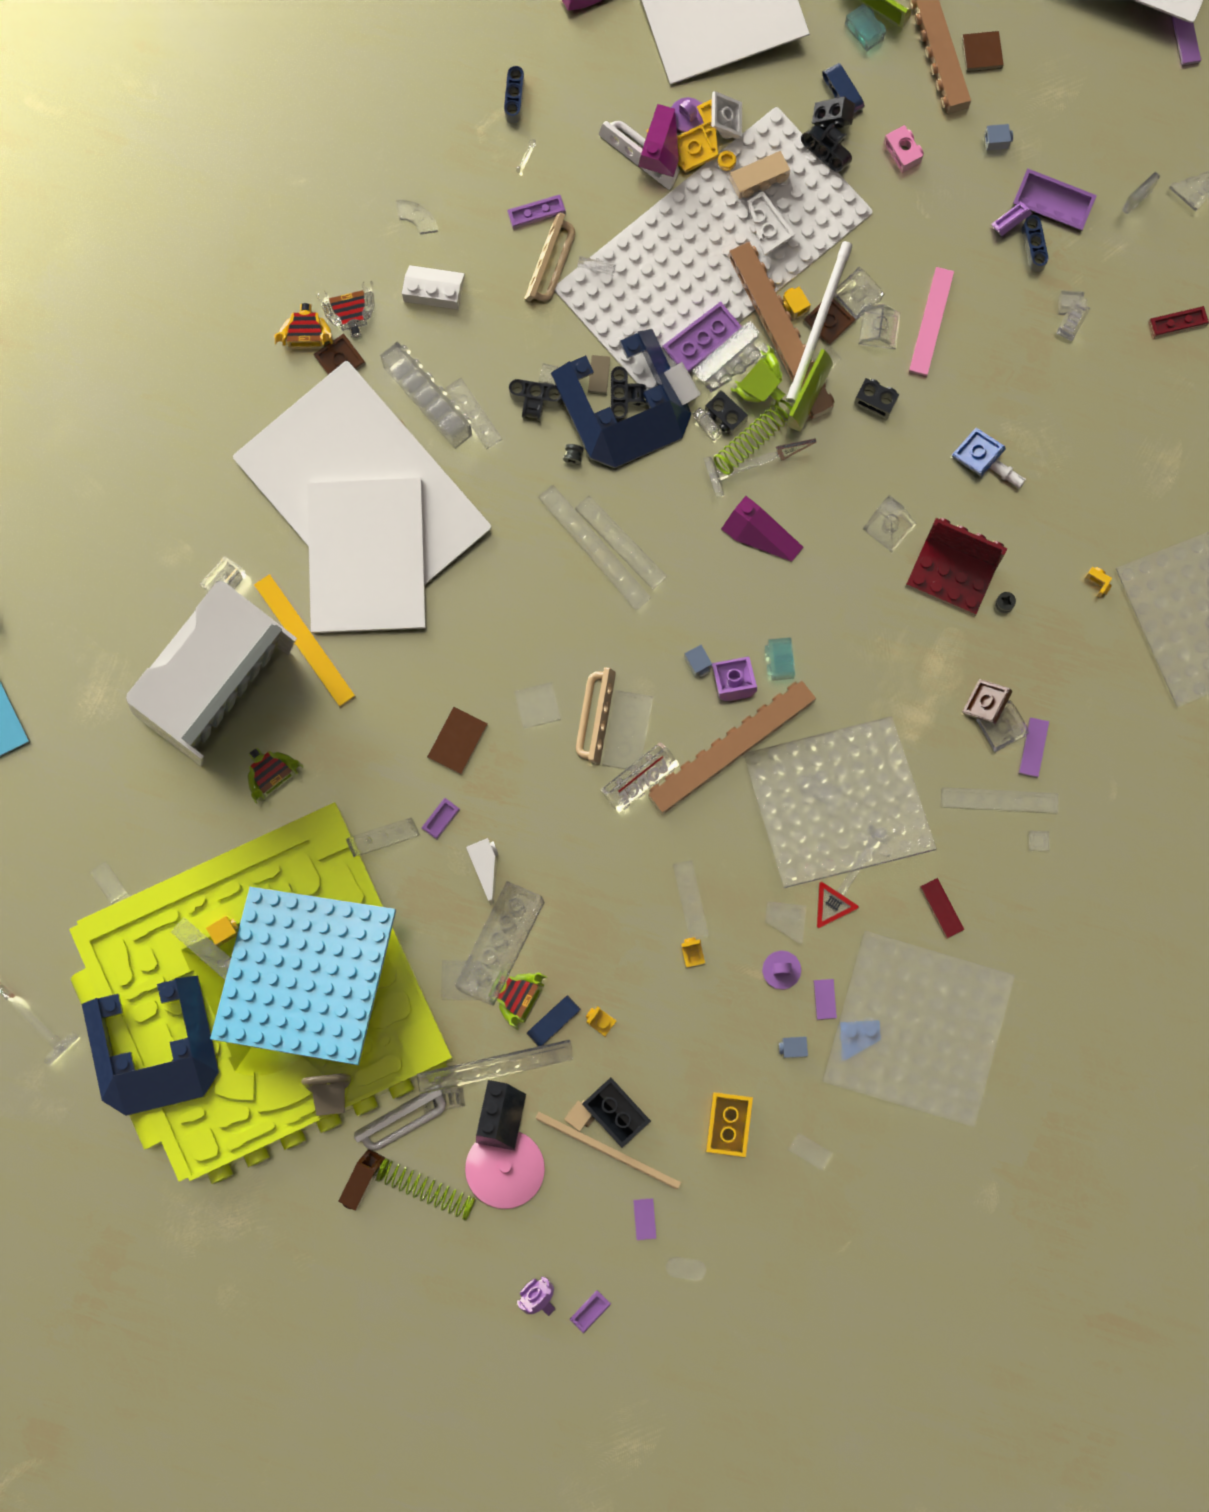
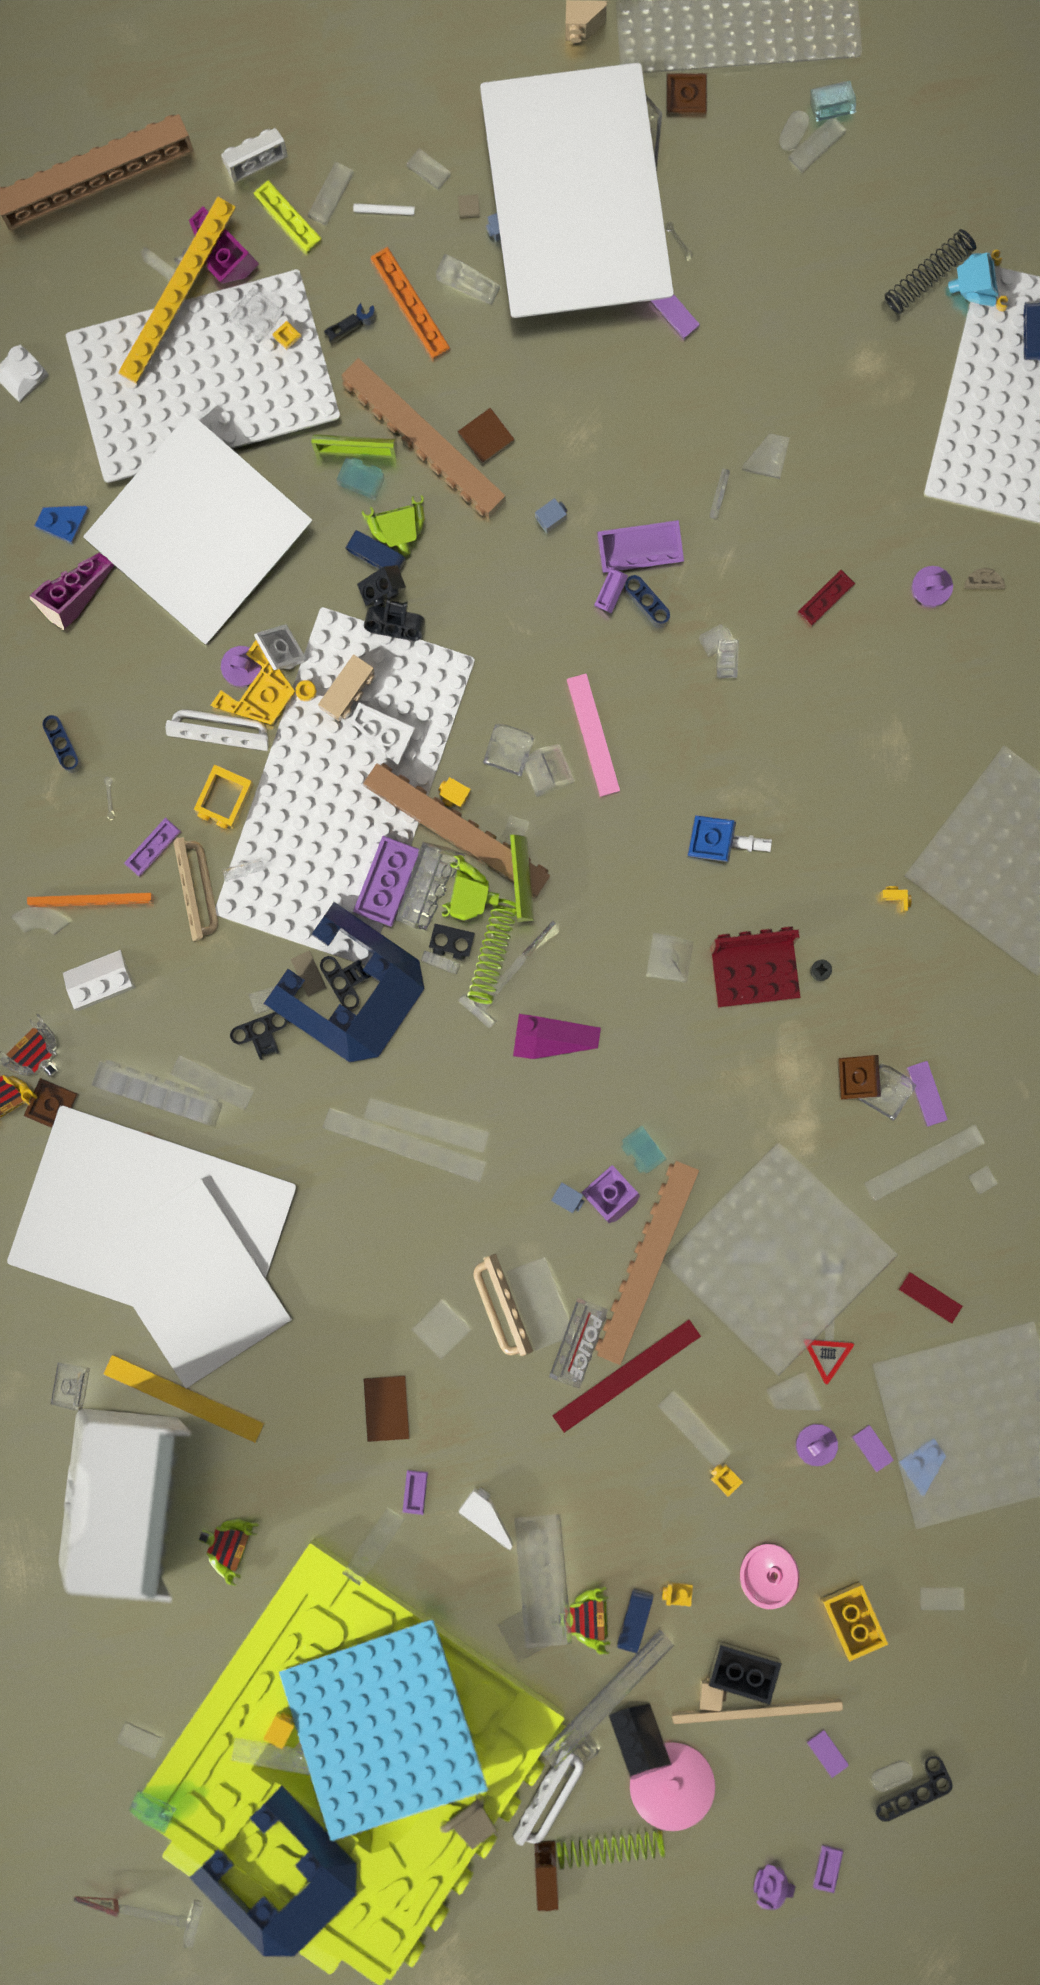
camera: 25 degrees left, 5 degrees up
pearl dark grey wheel [563,444,584,464] -> none
magenta wedge [638,104,679,177] -> none
white panel [664,362,701,405] -> none
sand blue brick [779,1037,808,1059] -> none
white piece [786,241,853,404] -> none
reddish brown tile [803,298,856,347] -> none
black brick [854,378,900,419] -> none
bright pink brick [884,125,924,173] -> none
none -> orange tile [27,893,154,908]
none -> clear light blue slope [128,1790,177,1833]
none -> yellow window [194,765,254,829]
none -> lime torso [362,495,425,556]
none -> dark red tile [552,1319,701,1433]
none -> bright pink dish [740,1544,800,1609]
none -> black beam [873,1752,953,1822]

